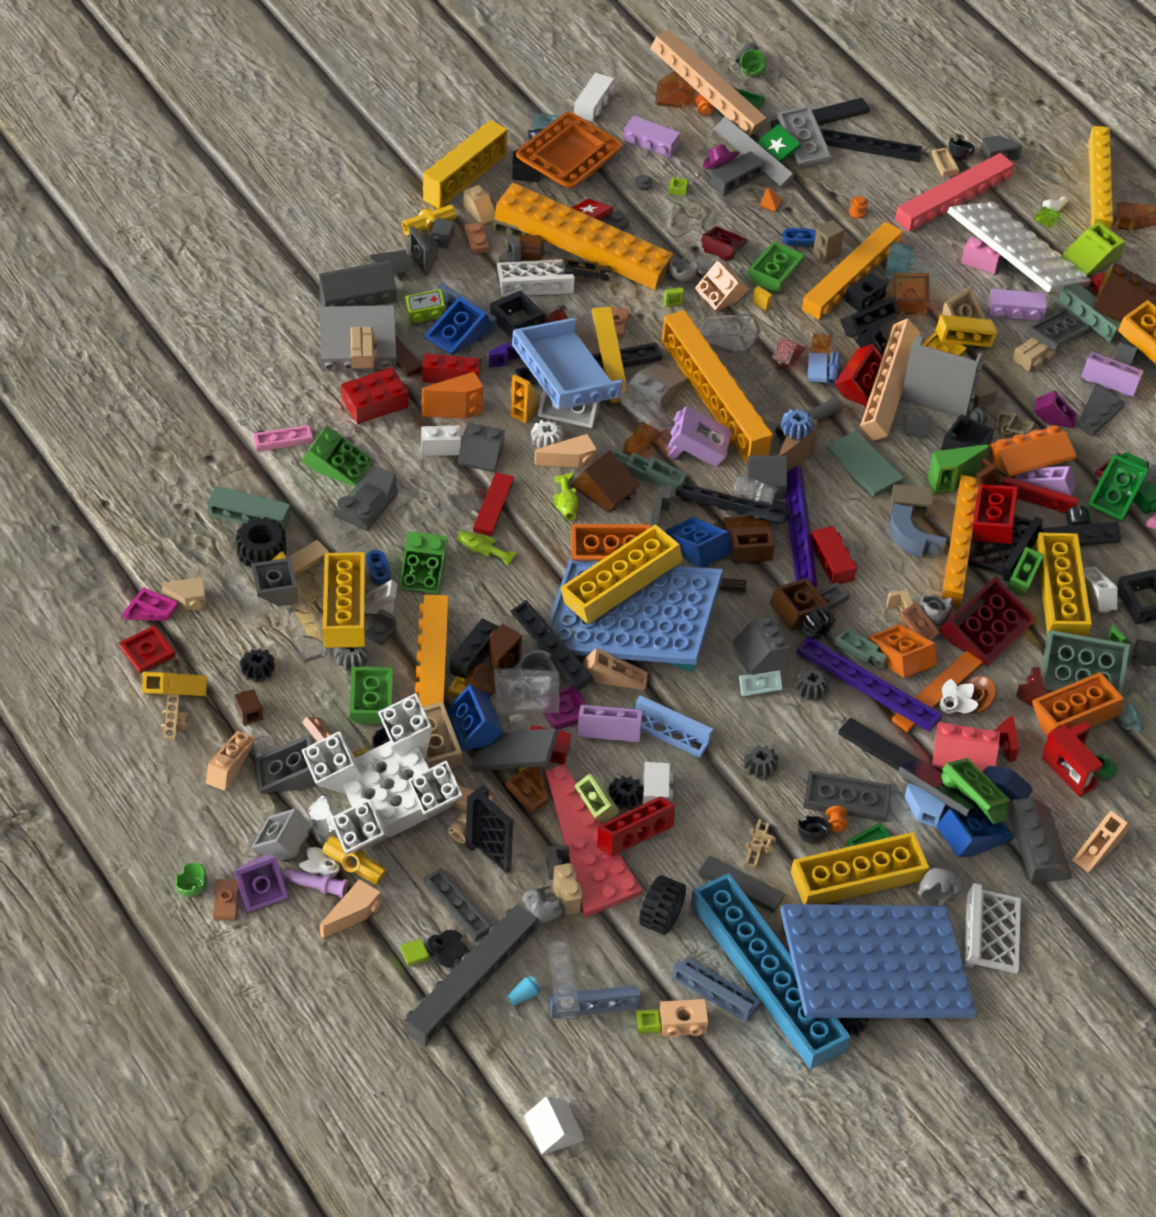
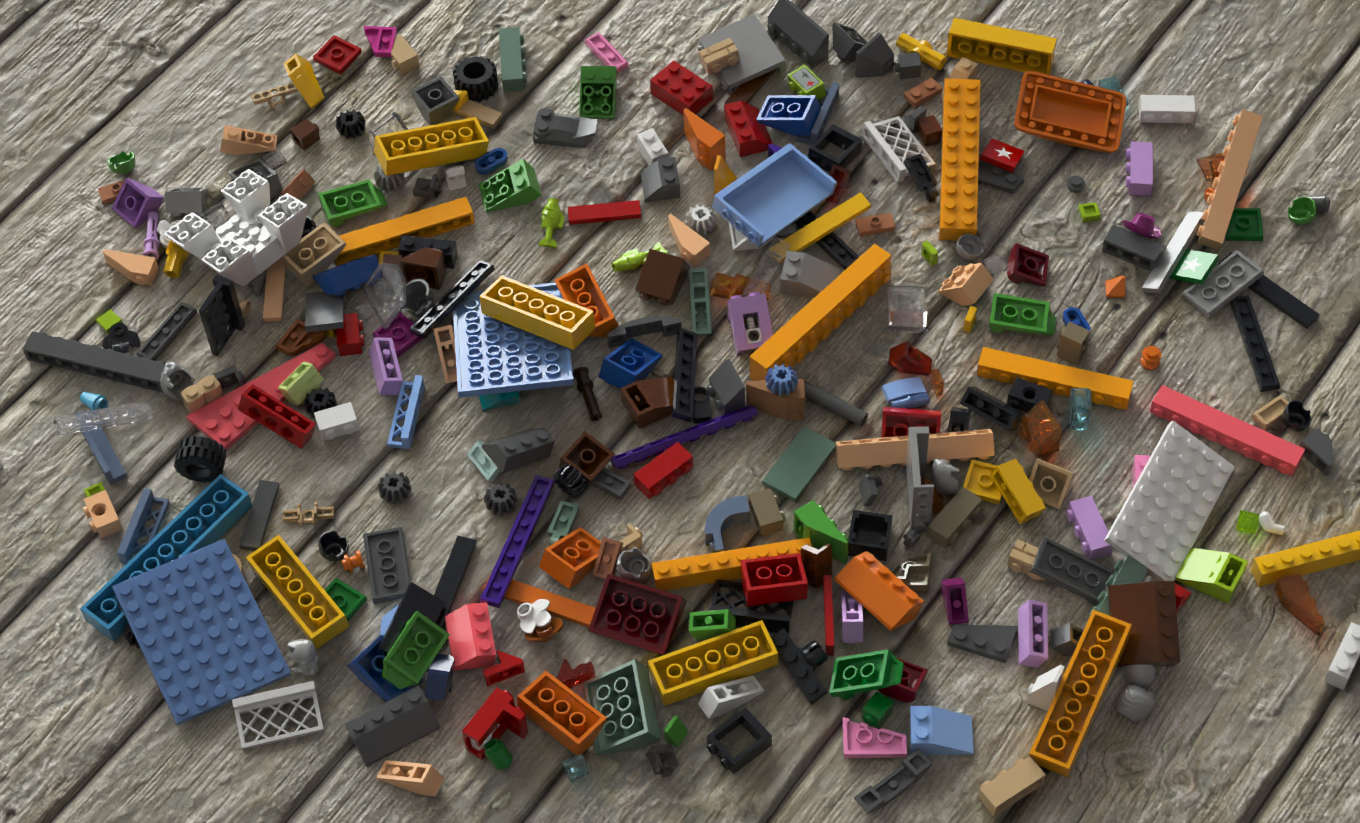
camera: 75 degrees right, 5 degrees up
clear slope [731,475,777,505] -> none

